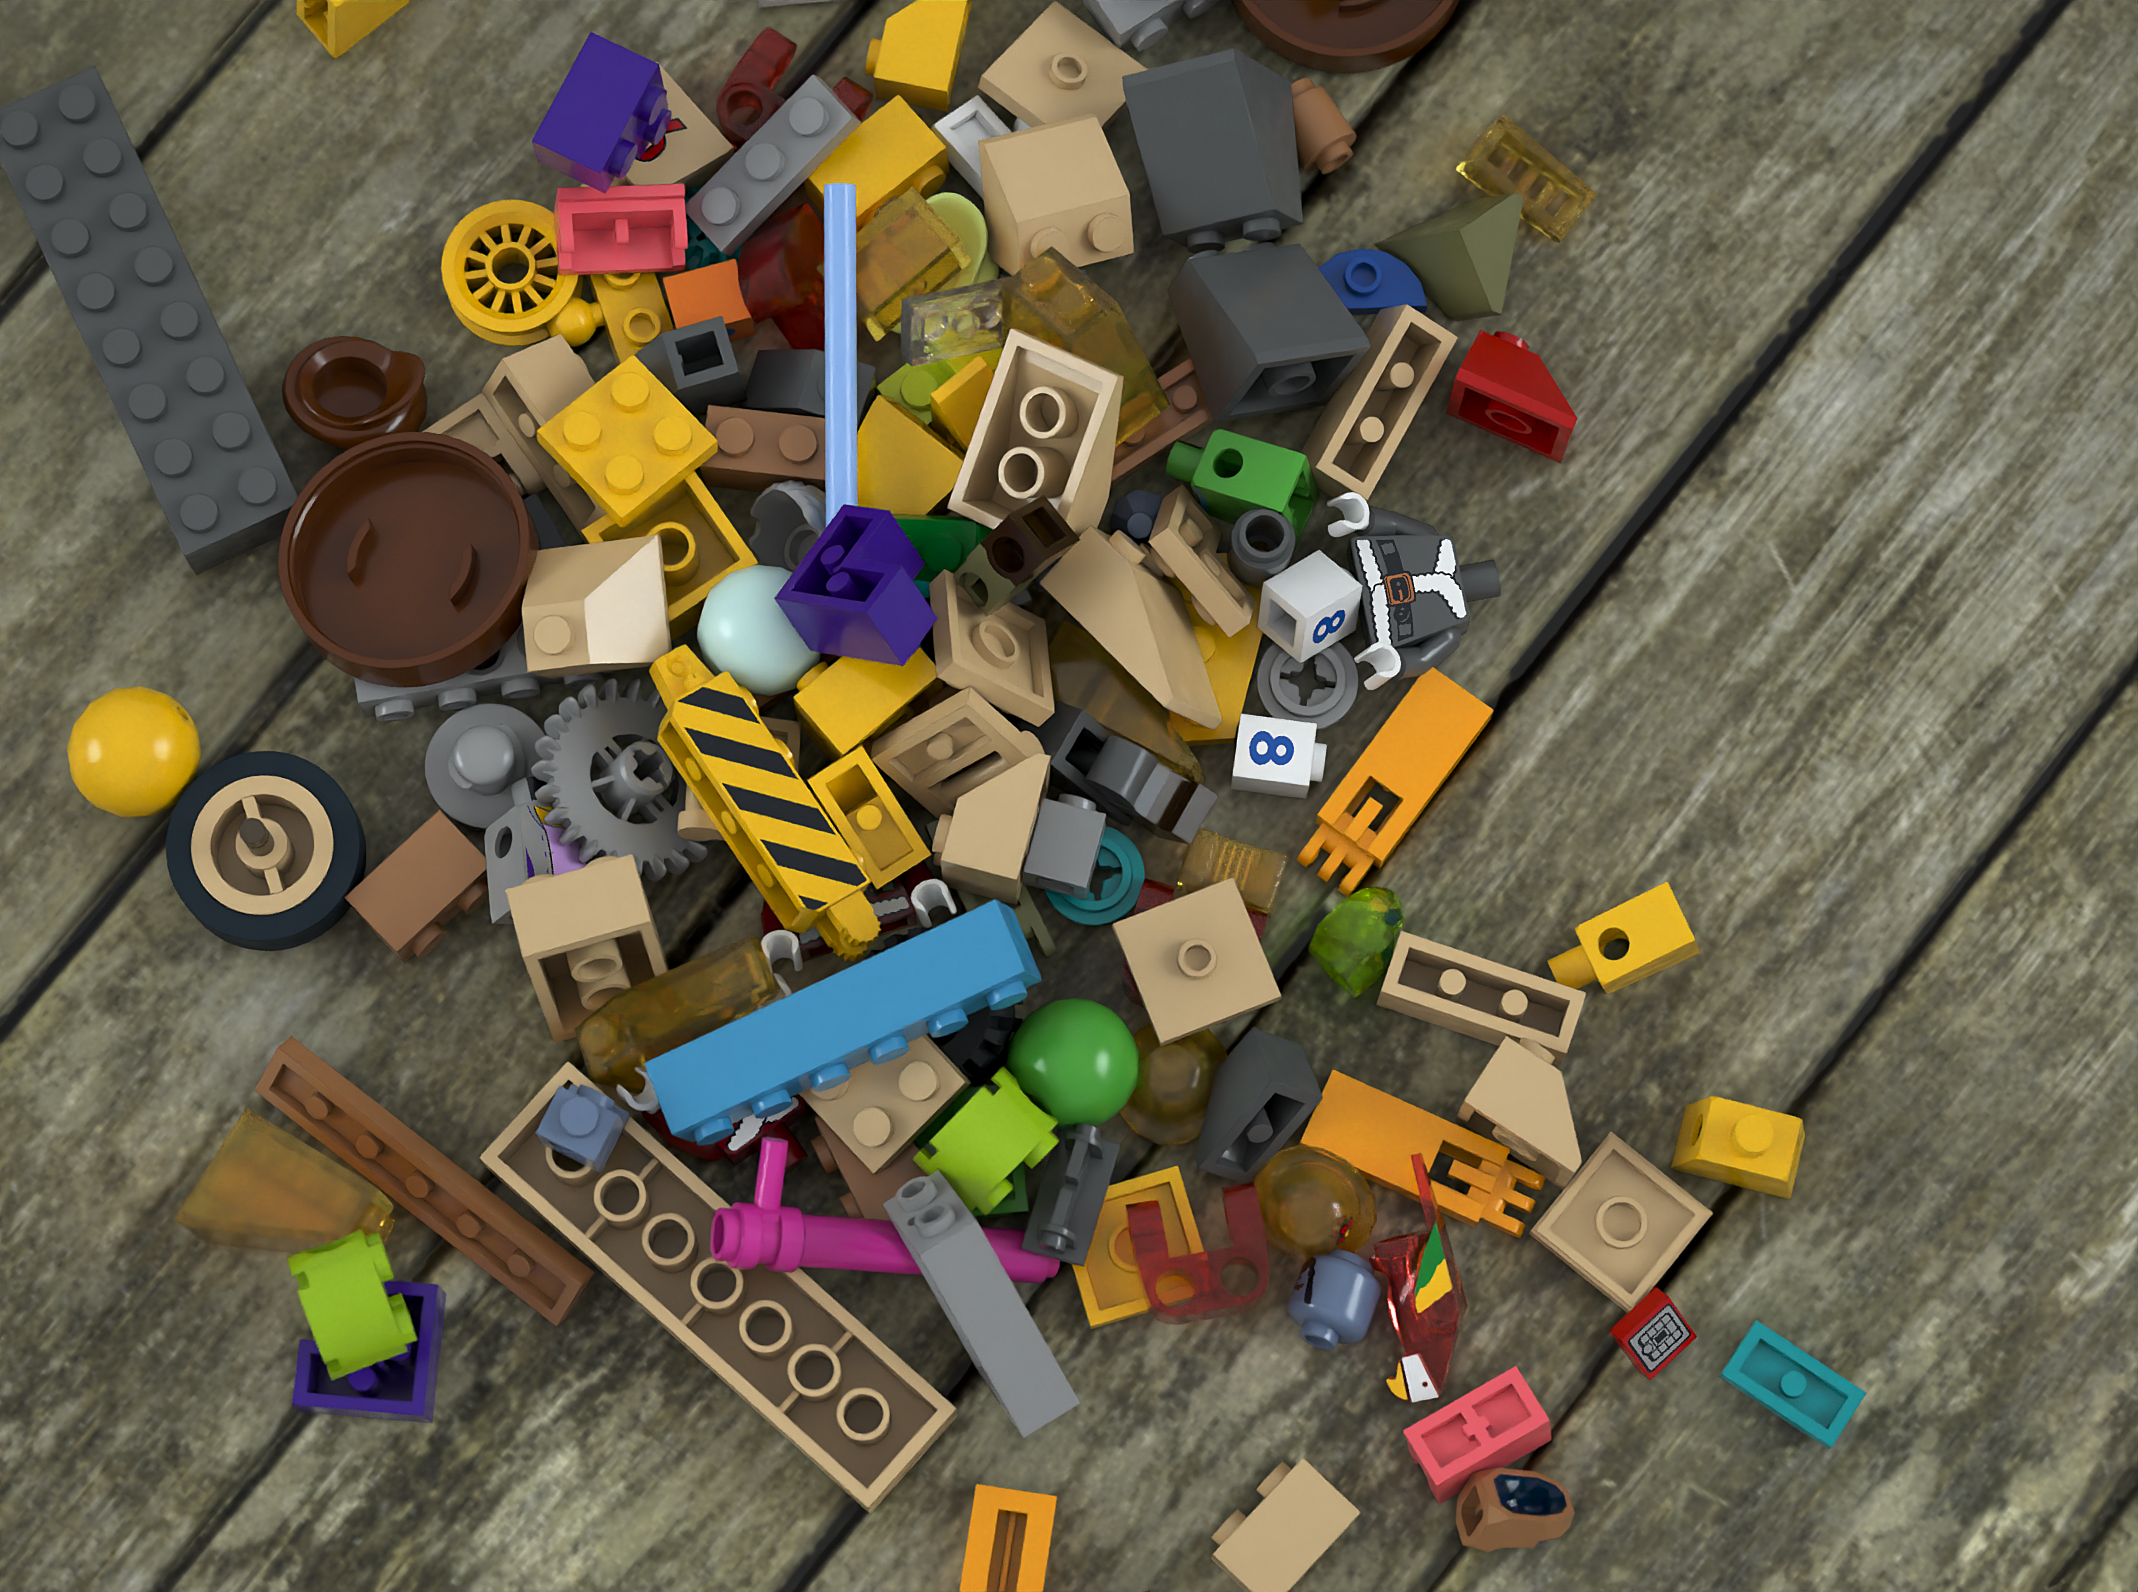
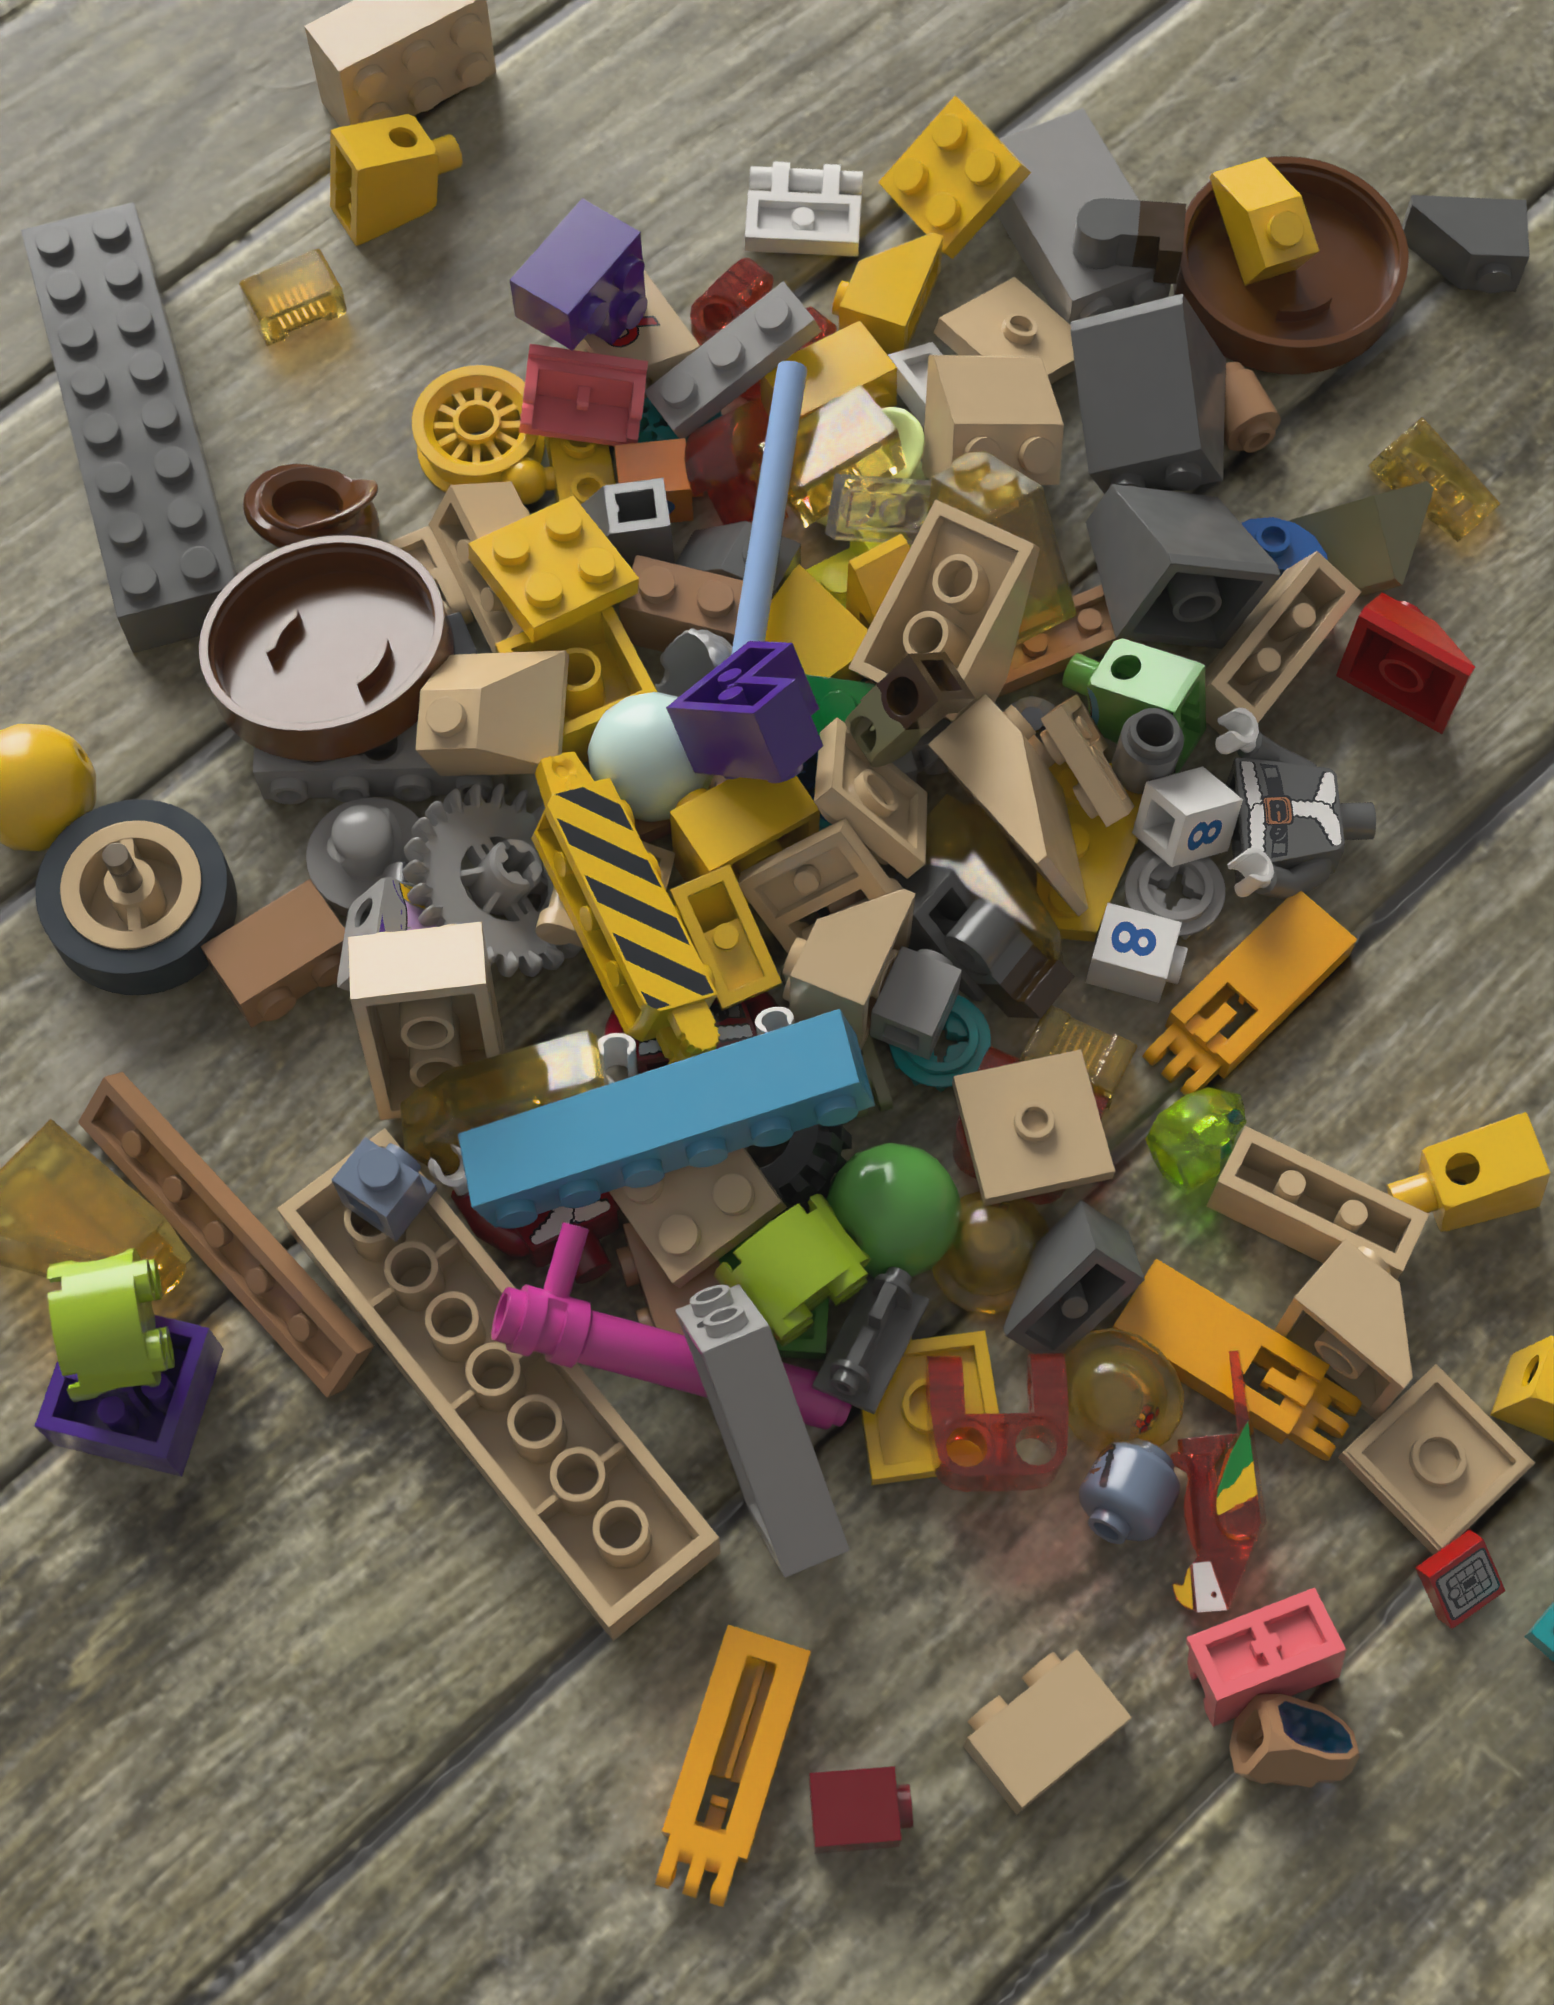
camera: 10 degrees right, 10 degrees down
none -> clear yellow piece [239,249,347,346]

